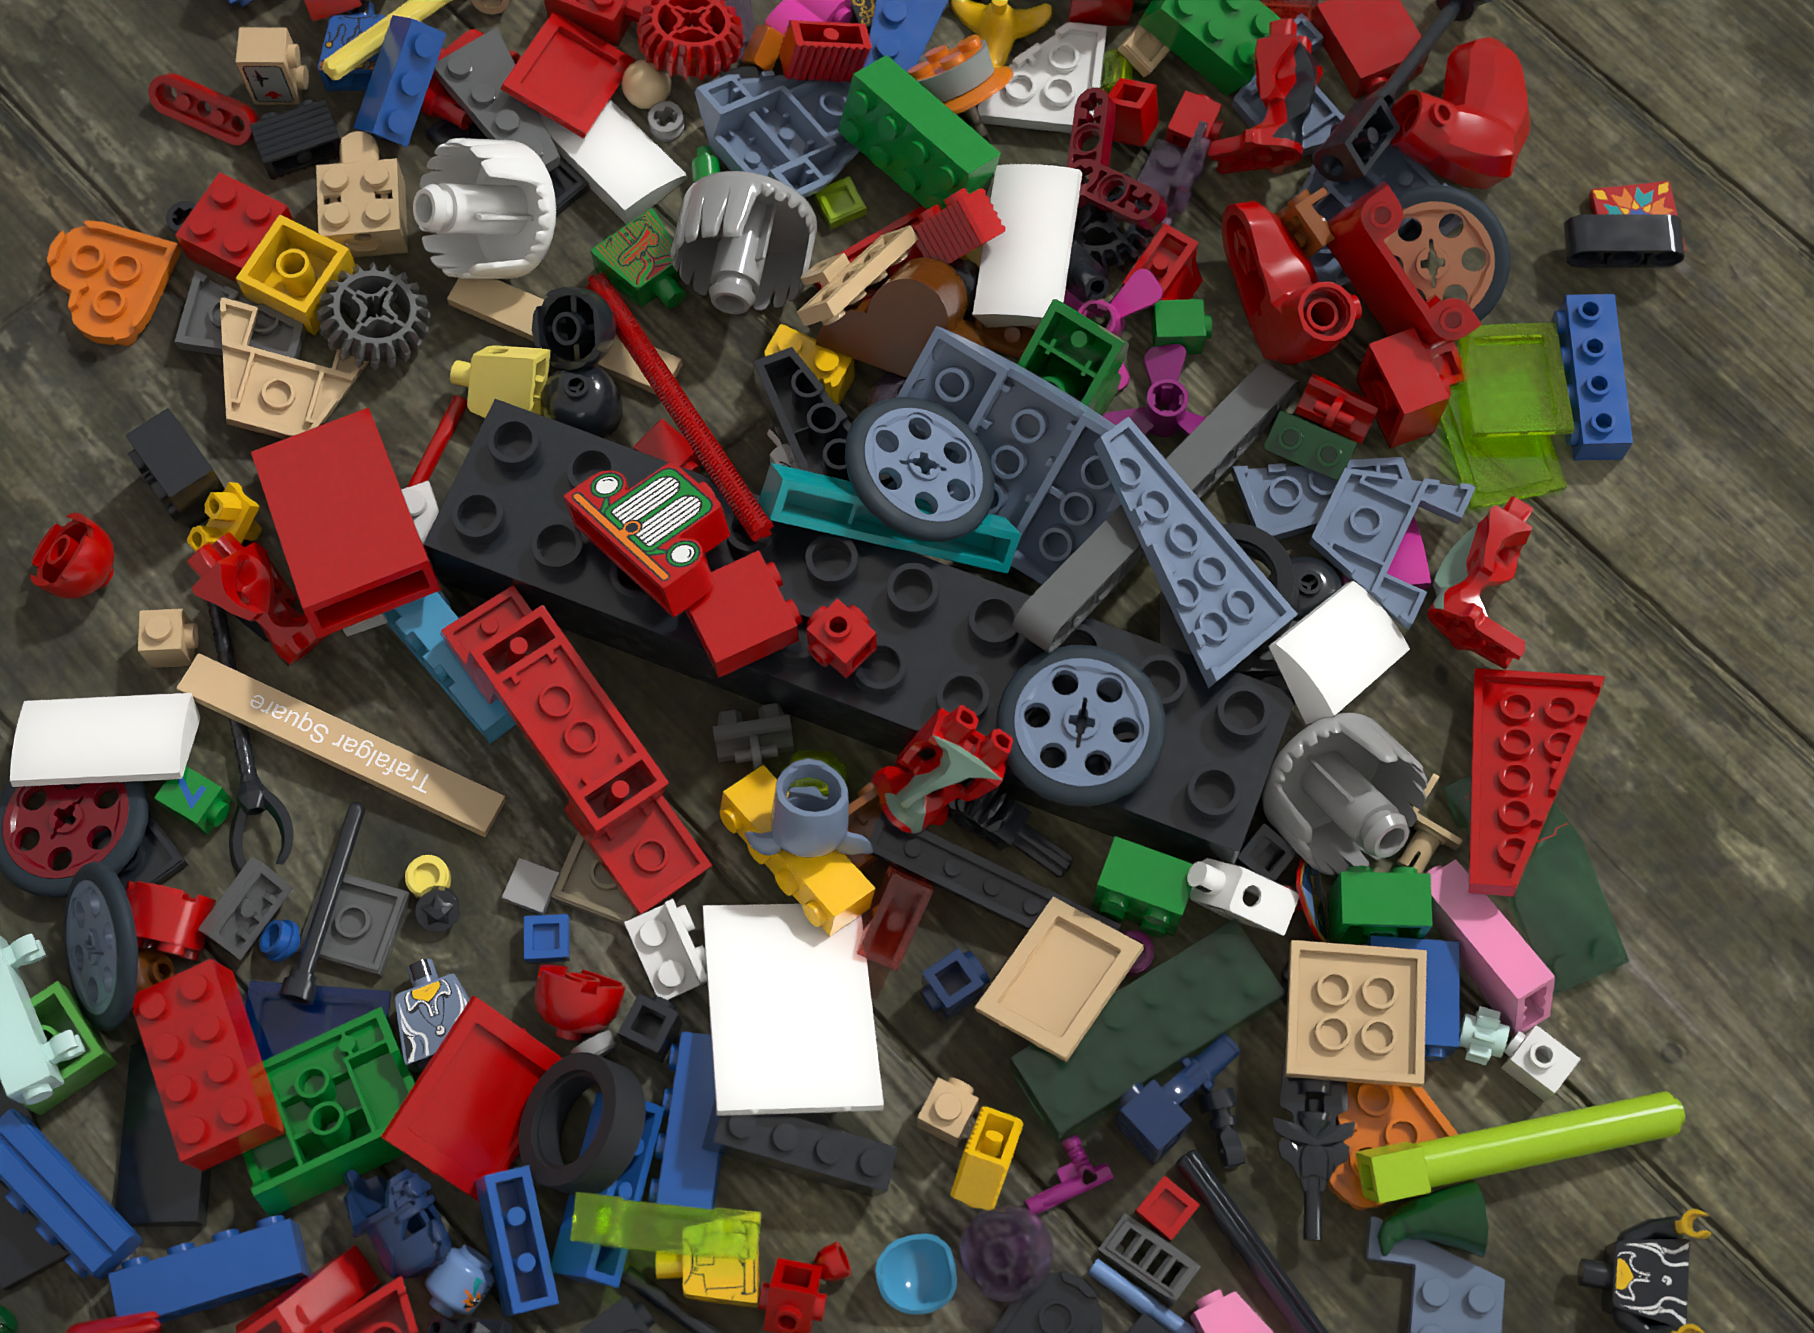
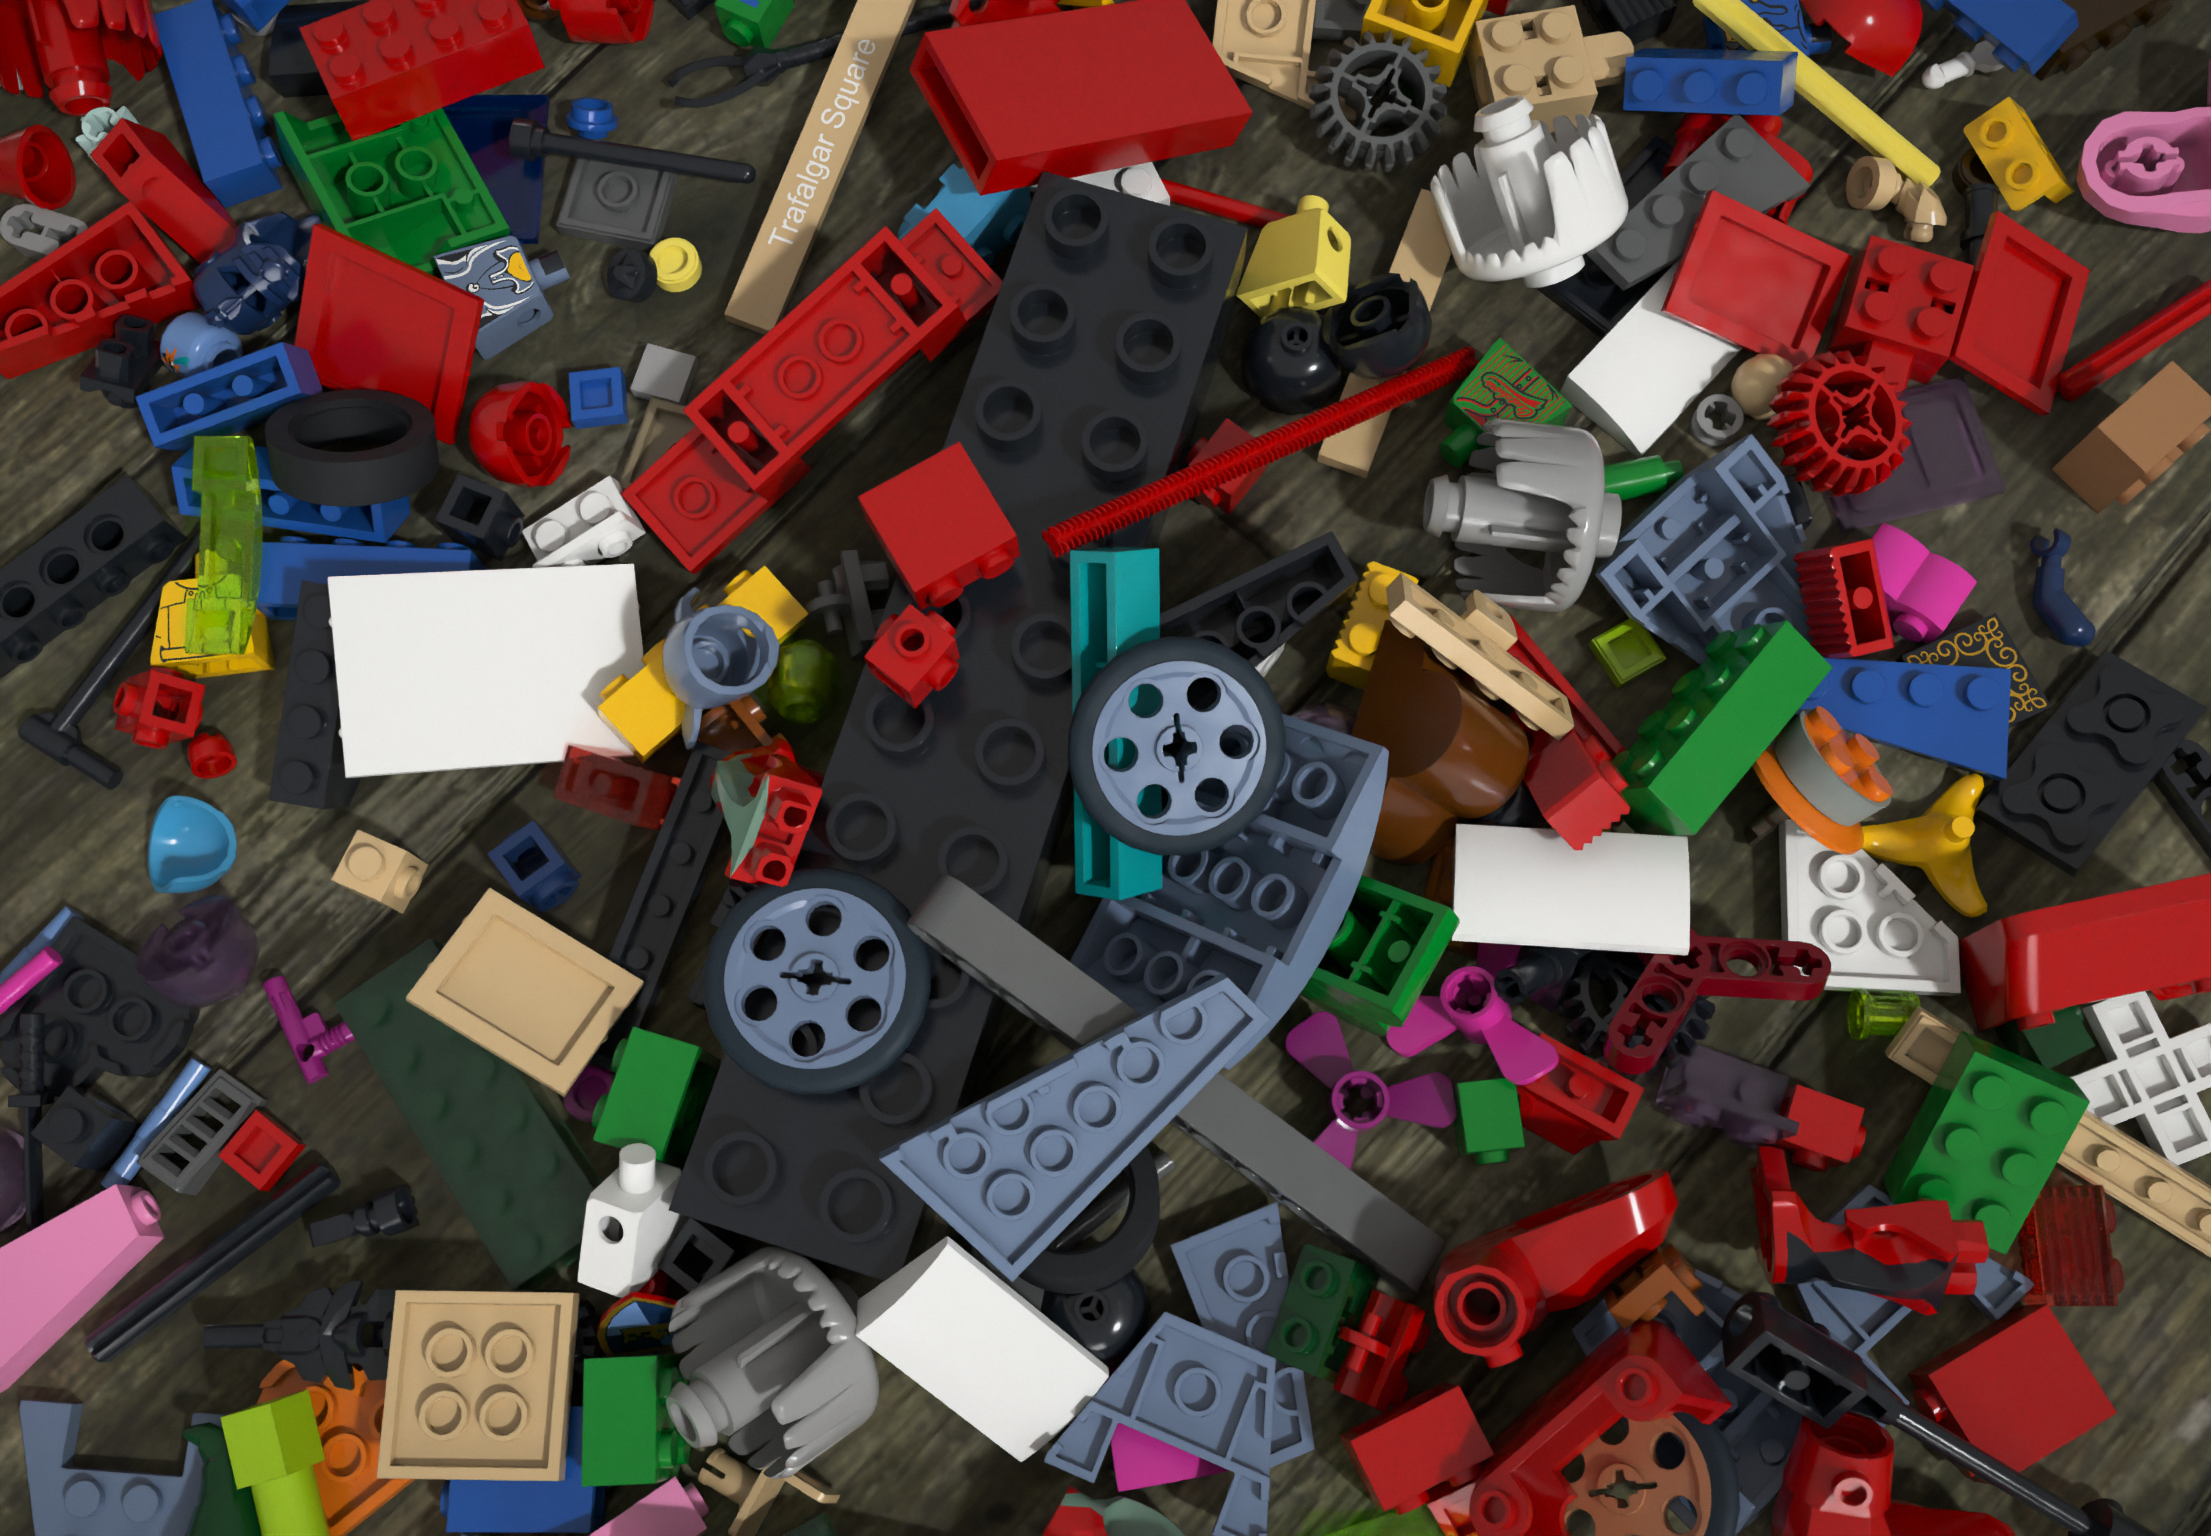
camera: 90 degrees right, 5 degrees up
dark grey bracket [198,857,293,960] -> none
brick [563,462,730,617] -> none
light grey tile [570,1030,617,1057] -> none
orange slope [740,25,785,71] -> none
yellow brick [950,1107,1023,1211] -> none
red brick [1109,78,1159,147] -> none
dark blue brick [1115,1033,1241,1165] -> none

